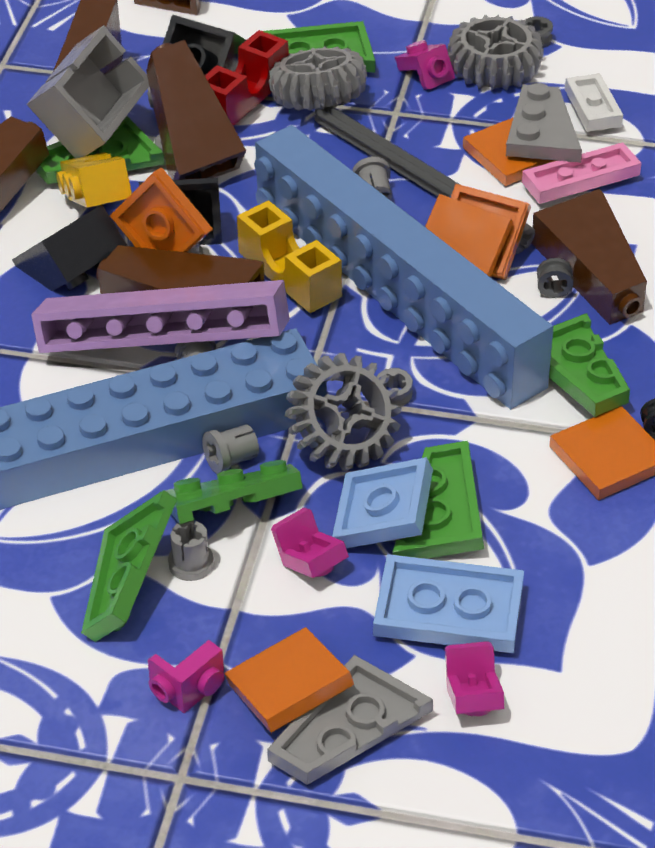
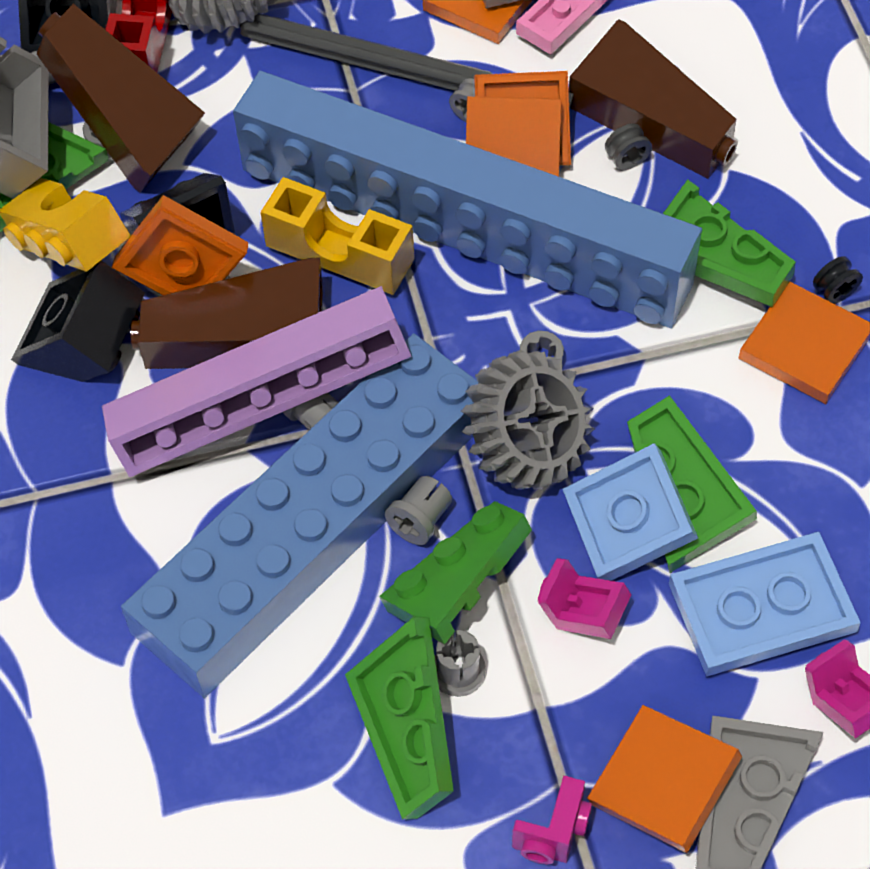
camera: 25 degrees left, 15 degrees up
light grey bush [352,157,392,200] -> none

